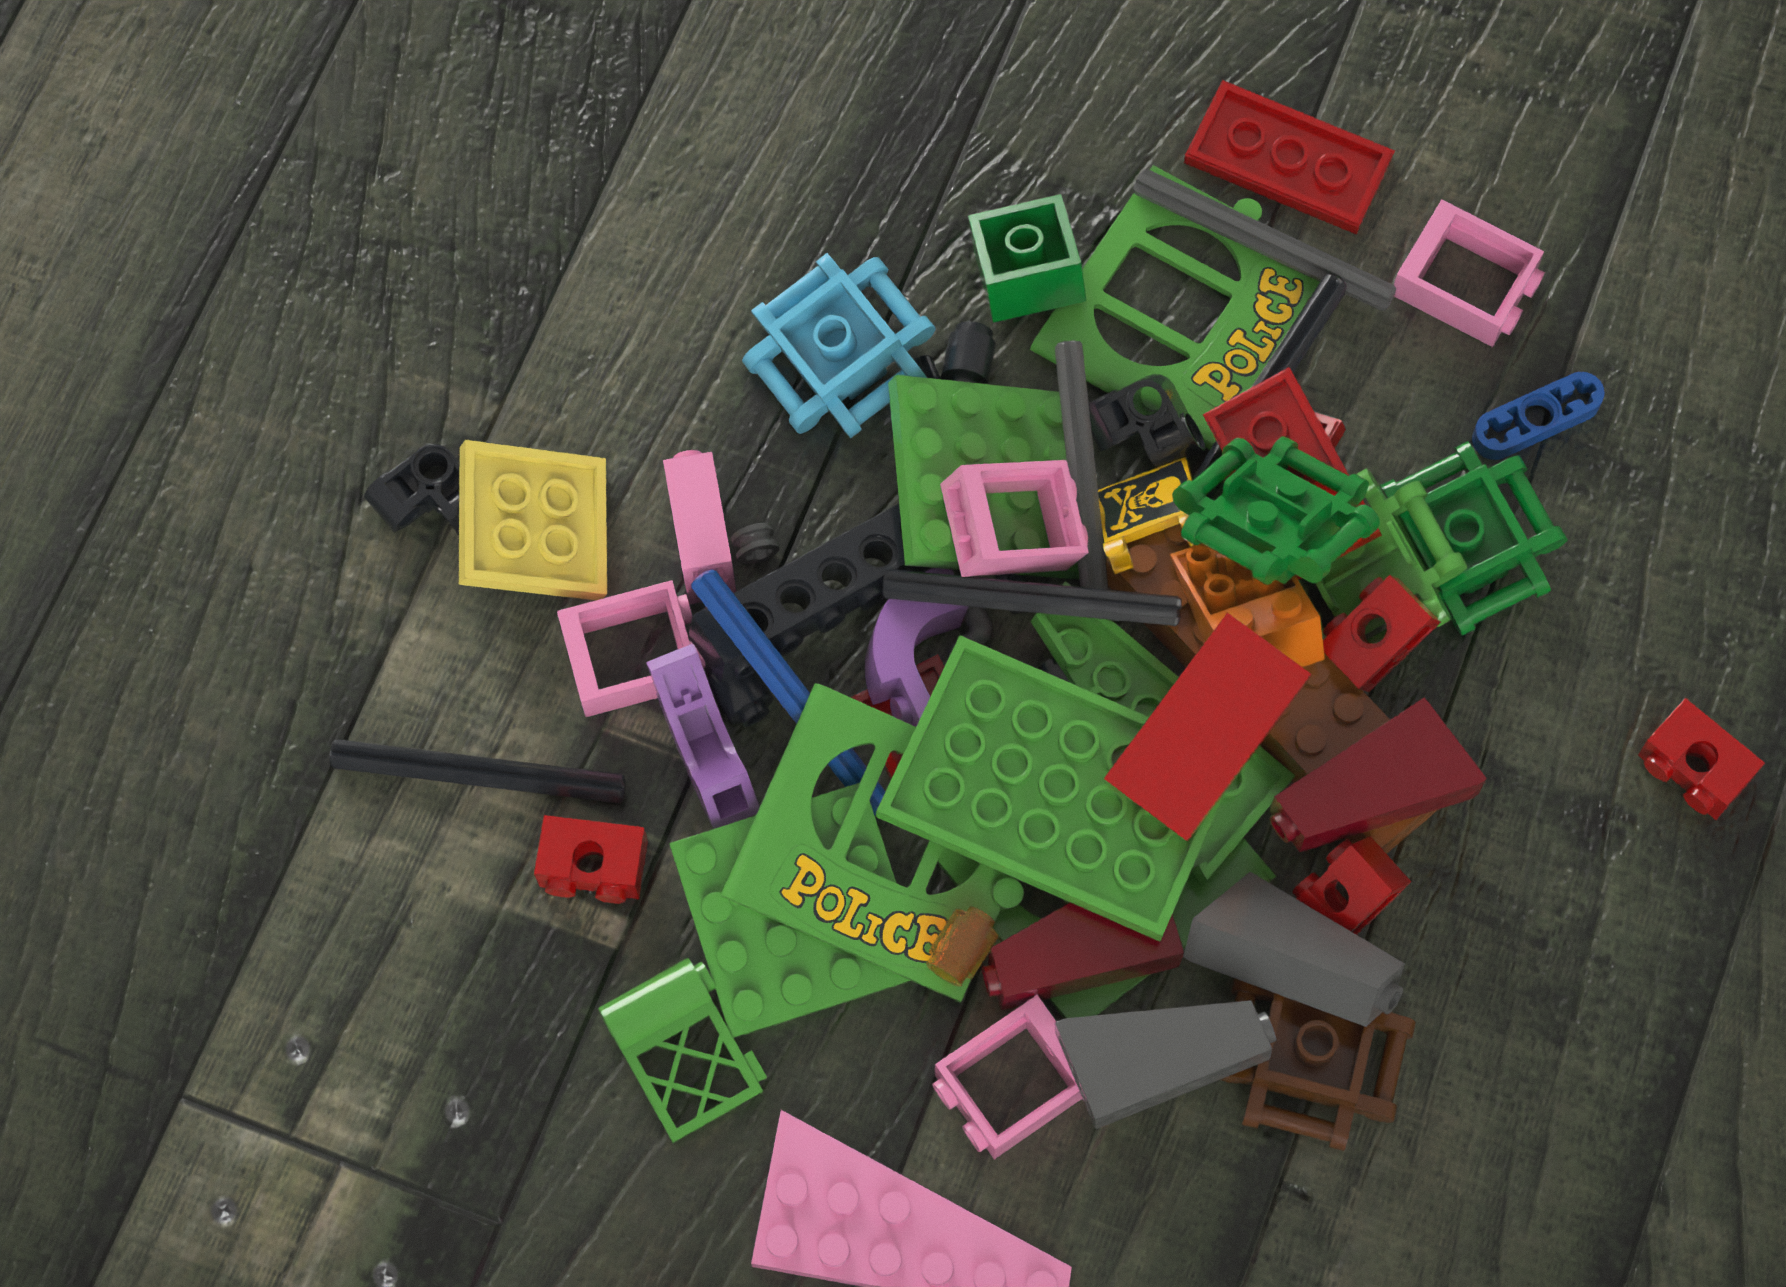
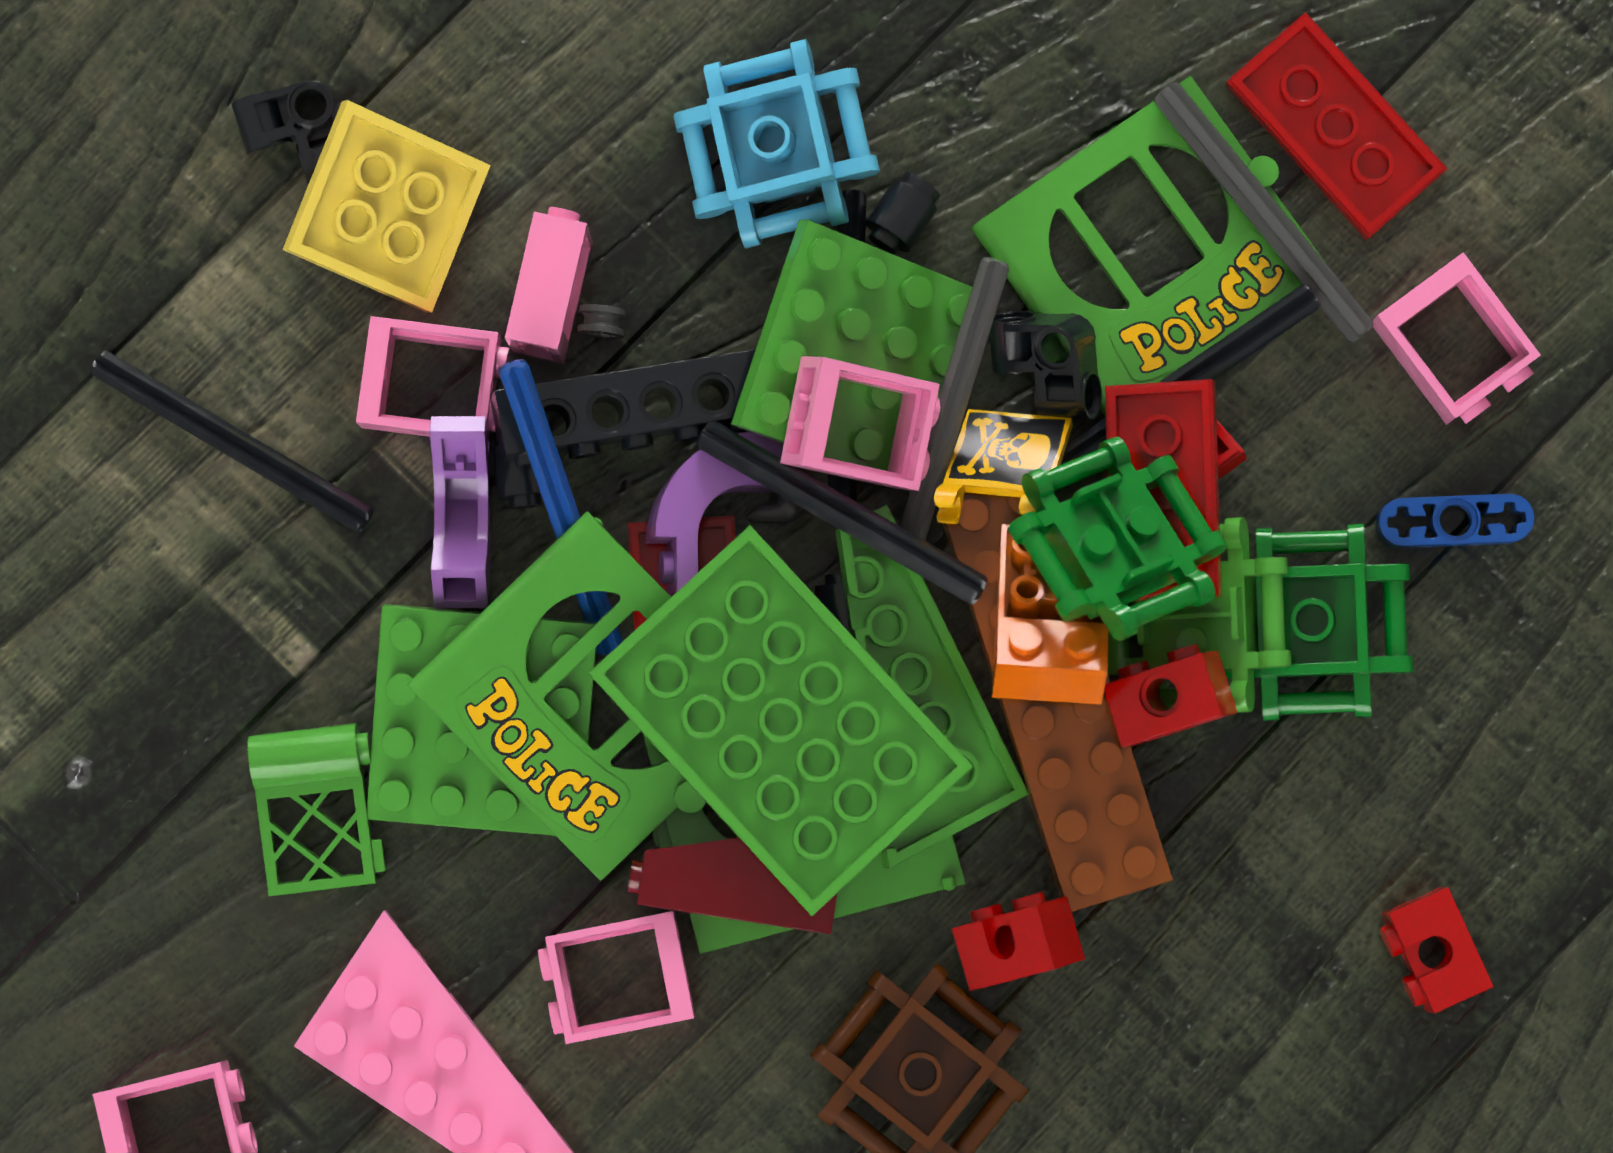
camera: 20 degrees right, 15 degrees up
red brick [534,815,648,904] -> none
clear orange brick [926,906,999,987] -> none
green brick [968,194,1087,323] -> none
dark grey slope [1055,1001,1277,1129] -> none
red tile [1104,612,1312,841] -> none
dark grey slope [1183,872,1405,1027] -> none
dark red slope [1270,697,1487,852] -> none

